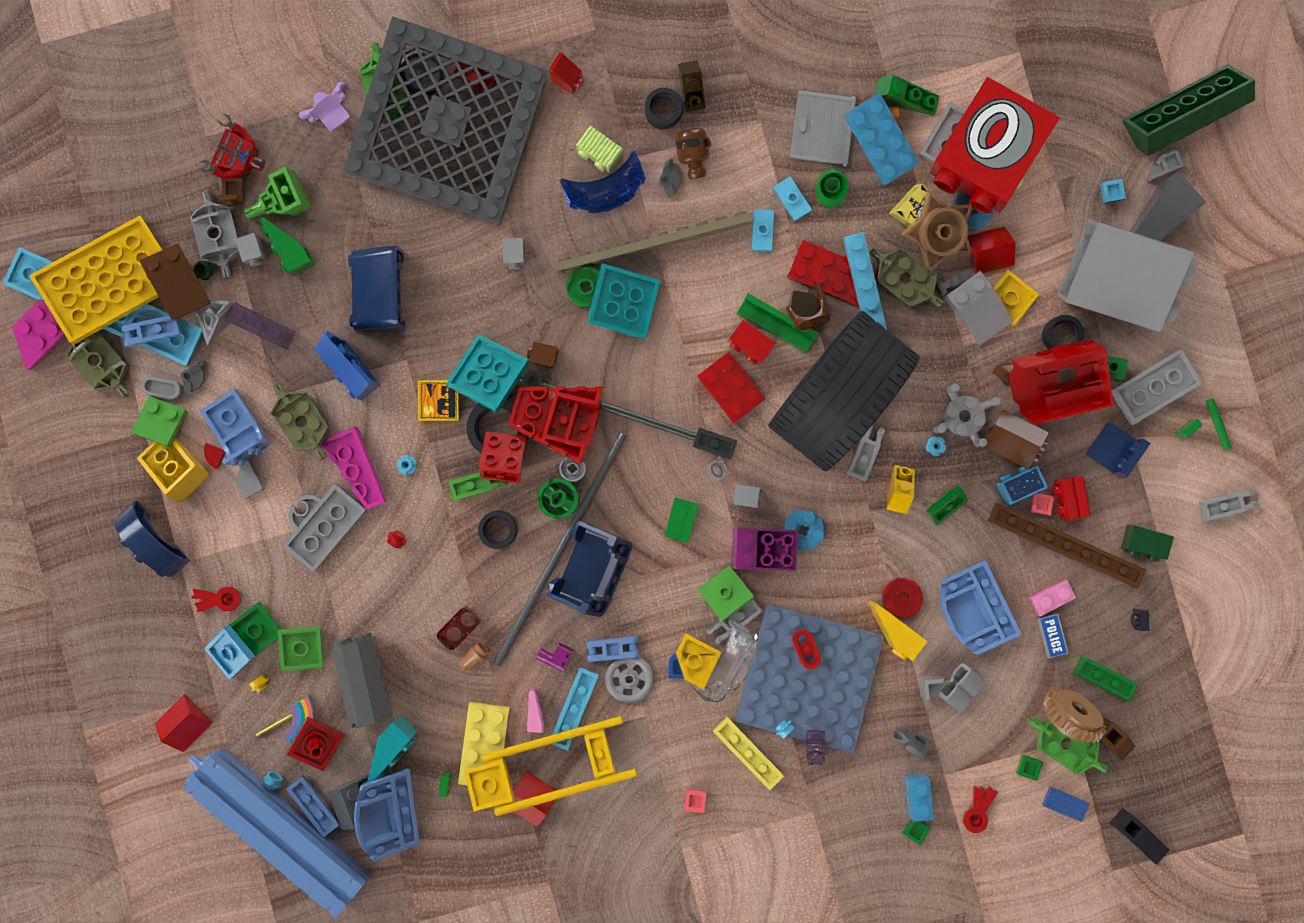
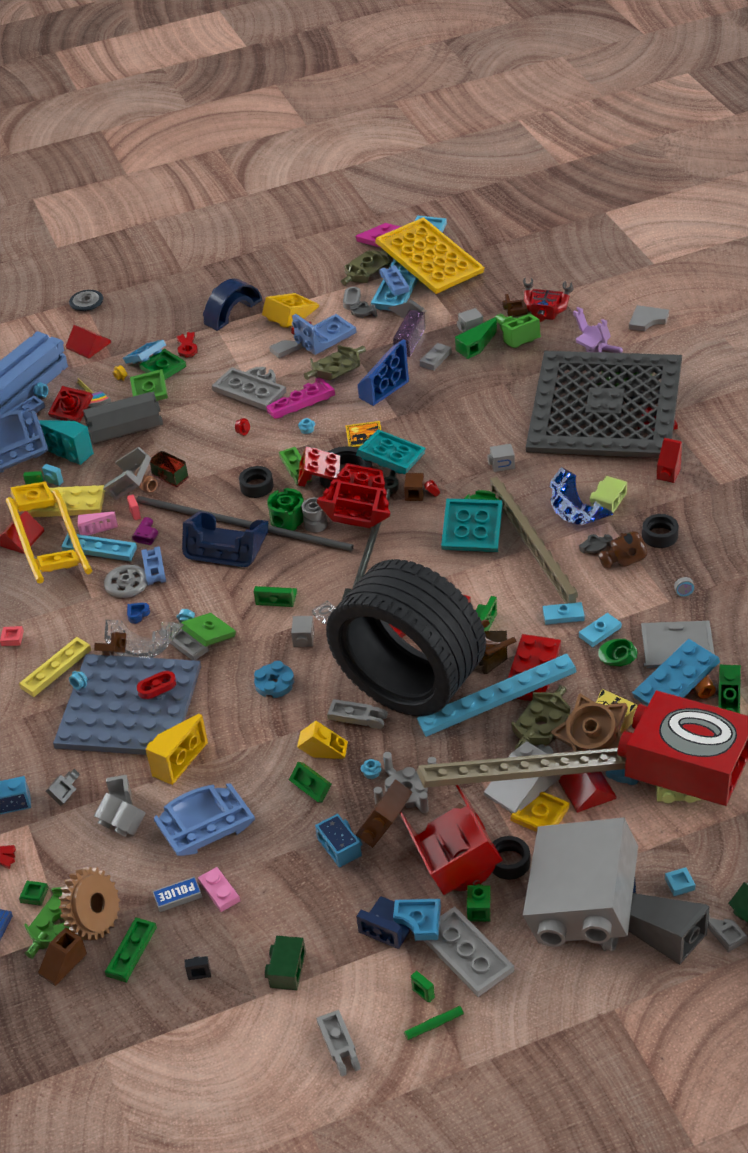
camera: 90 degrees right, 45 degrees down
bright green plate [131,396,188,448] -> none
reddish brown slope [139,243,211,321] -> none
light grey plate [190,191,240,279] -> none
dark green plate [193,261,213,280] -> none
dark blue windscreen [348,245,405,332] -> none
yellow plate [676,634,722,690] -> none
dark brown slope [678,60,706,112] -> none
magenta slope [731,527,798,571] -> none
clear purple leg [805,730,826,766] -> none
red tile [882,578,923,618] -> none
reddish brown plate [987,503,1146,588] -> none
coral tile [1029,493,1055,516] -> none
red brick [1053,476,1091,520] -> none
none -> medium azure plate [42,464,63,486]
none -> wheel [69,290,103,311]
none -> reddish brown bracket [94,632,127,656]
none -> light grey panel [103,447,151,500]
none -> coral tile [127,495,141,520]
none -> medium azure plate [176,609,195,624]
none -> dark azure tile [393,899,441,941]
none -> dark tan plate [417,748,626,788]
none -> light grey plate [420,343,452,371]
none -> red tile [424,480,440,497]
none -> light grey tile [629,305,669,331]
none -> light grey tile [674,577,695,597]

